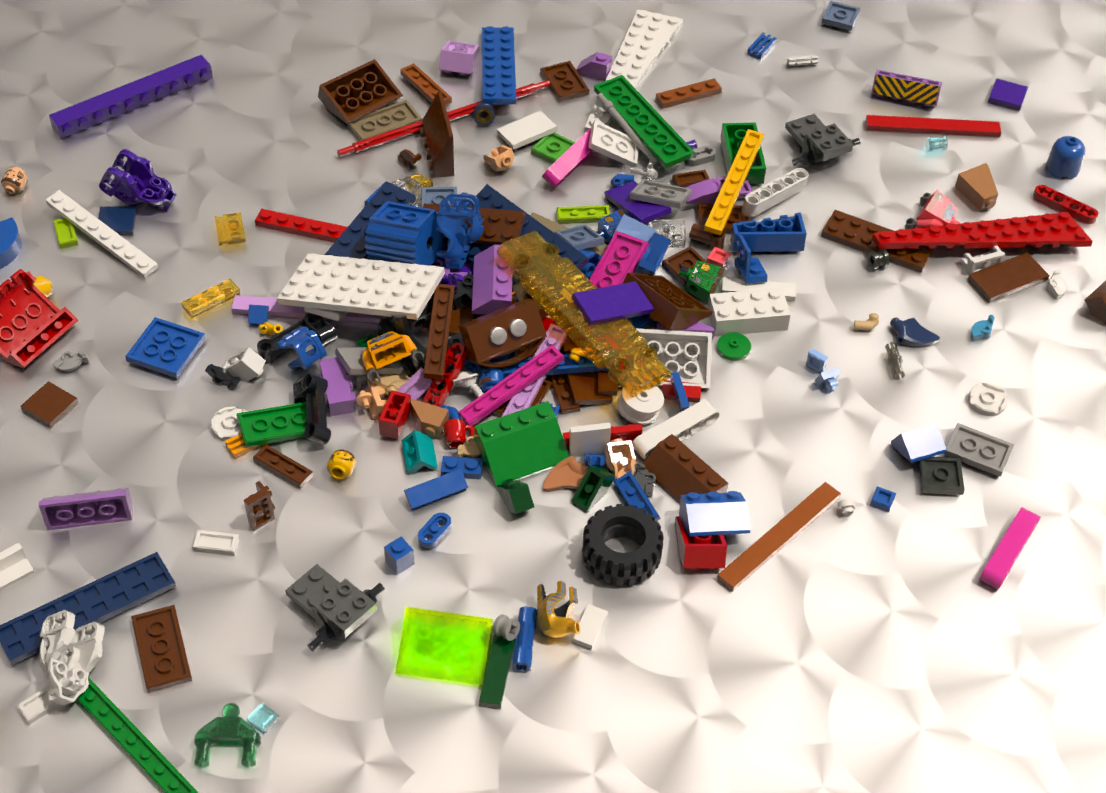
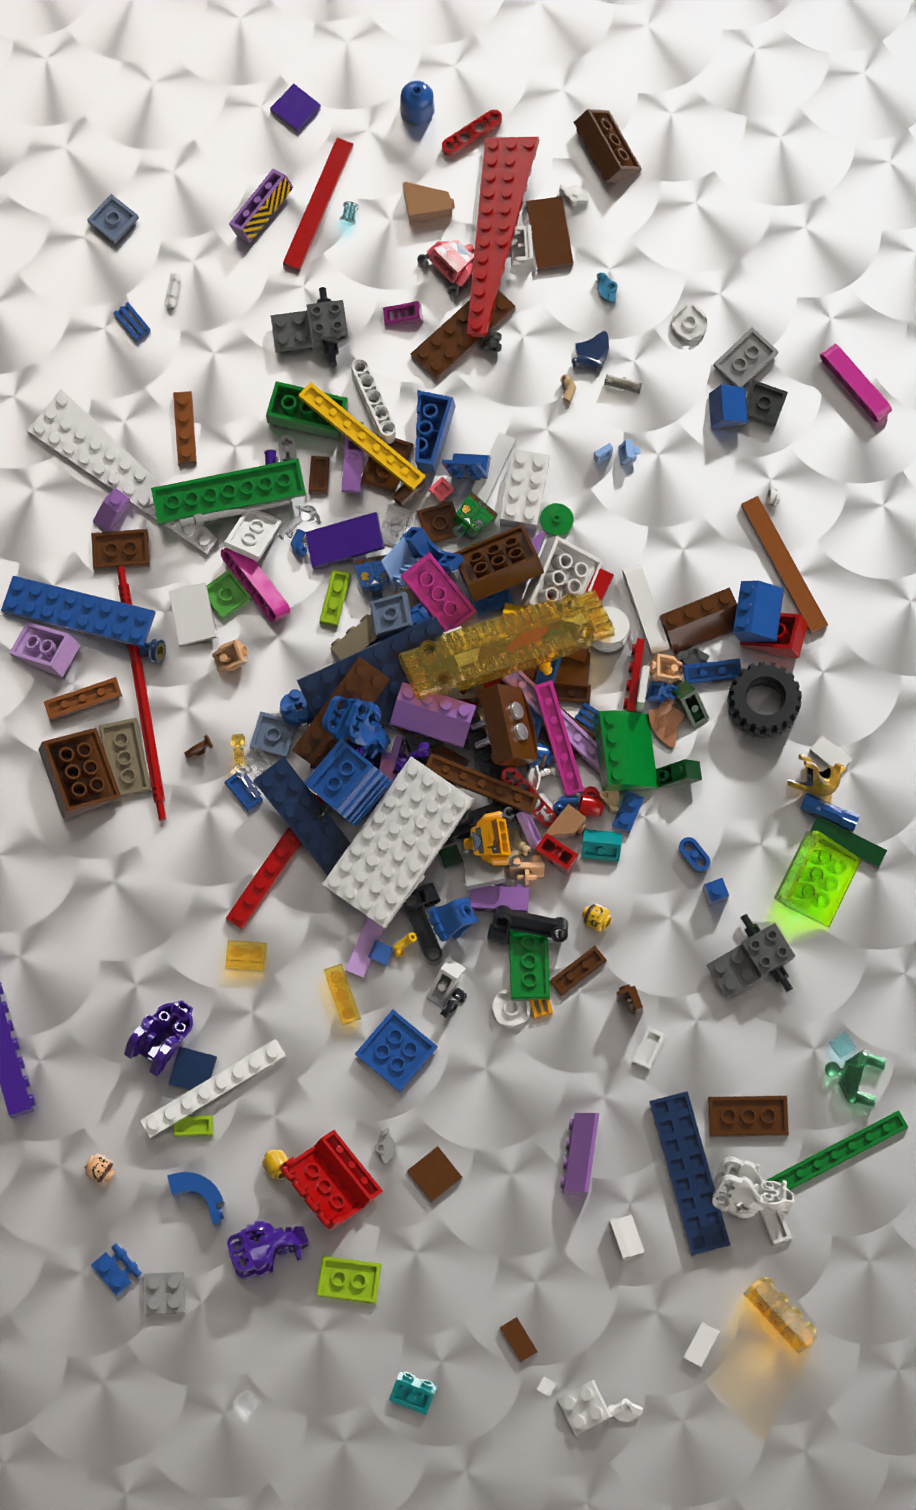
camera: 70 degrees left, 25 degrees up
blue tile [404,469,468,510] -> none
reddish brown slope [420,91,454,178] -> none
light grey wheel [493,615,520,641] -> none
dark purple tile [571,281,654,326] -> none
light grey tile [630,179,692,209] -> none
blue tile [670,371,690,412] -> none
blue tile [870,486,896,512] -> none
none -> magenta slope [383,301,423,326]

